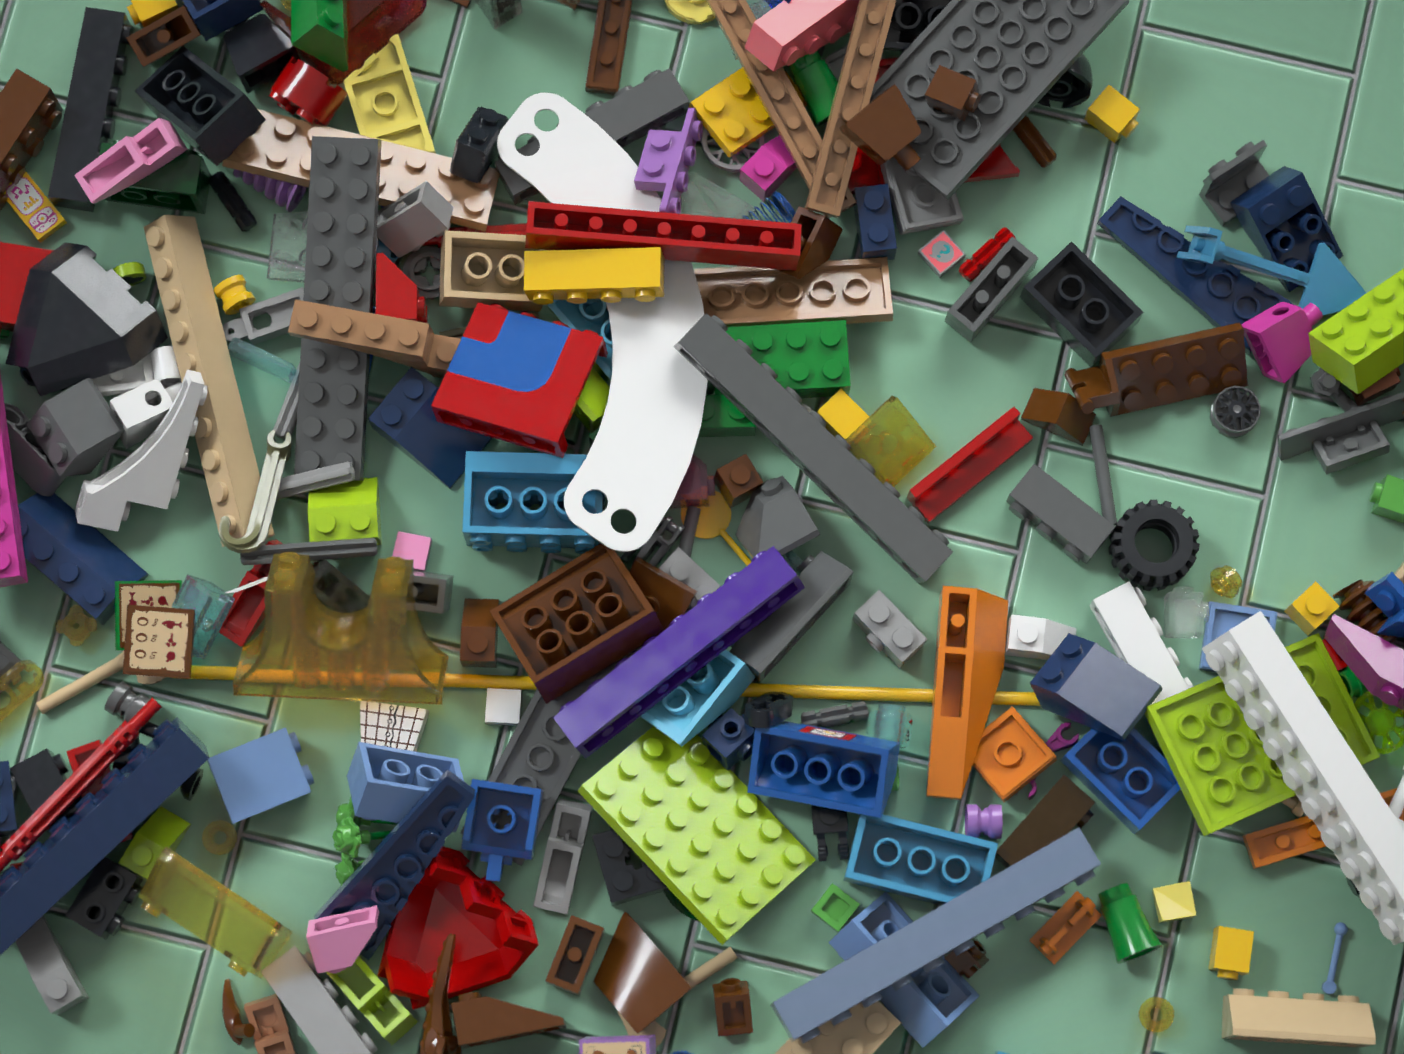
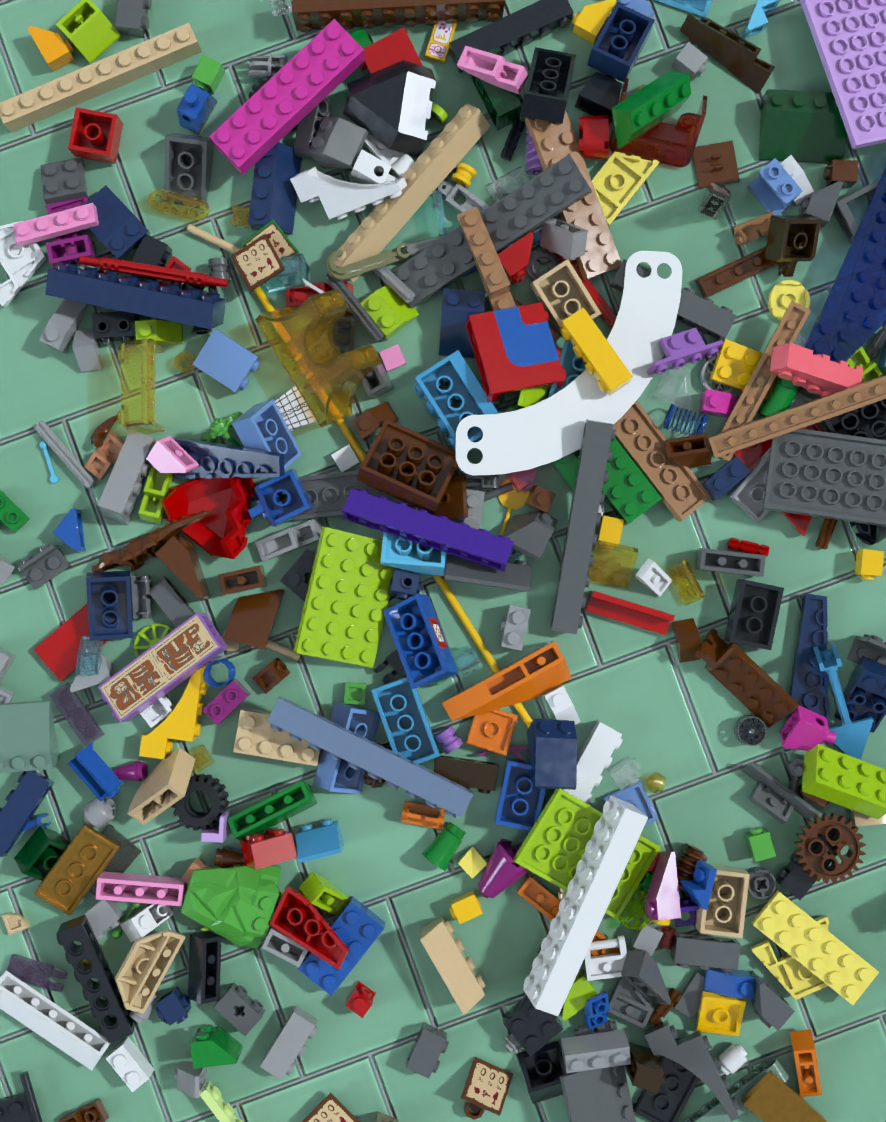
camera: 55 degrees right, 10 degrees up
reddish brown slope [126,5,202,67] -> none
black brick [449,107,508,183] -> none
red brick [525,201,802,271] -> none
black beam [744,692,793,728] -> none
dark grey axle [801,701,869,728] -> none
reddish brown torso [839,84,922,171] -> none
tile [918,230,966,278] -> none
reddish brown brick [925,65,981,121] -> none
dark grey brick [1006,464,1115,564] -> none
dark grey bar [1089,425,1117,526] -> none
black tyre [1109,499,1200,591] -> none
clear yellow plate [1139,997,1174,1032] -> none
yellow brick [1284,581,1340,636] -> none
medium blue hinge [1322,922,1348,994] -> none
none -> light grey slope [72,328,103,372]
none -> magenta cone [478,838,529,898]
none -> white slope [635,558,673,597]
none -> clear yellow plate [666,559,705,606]

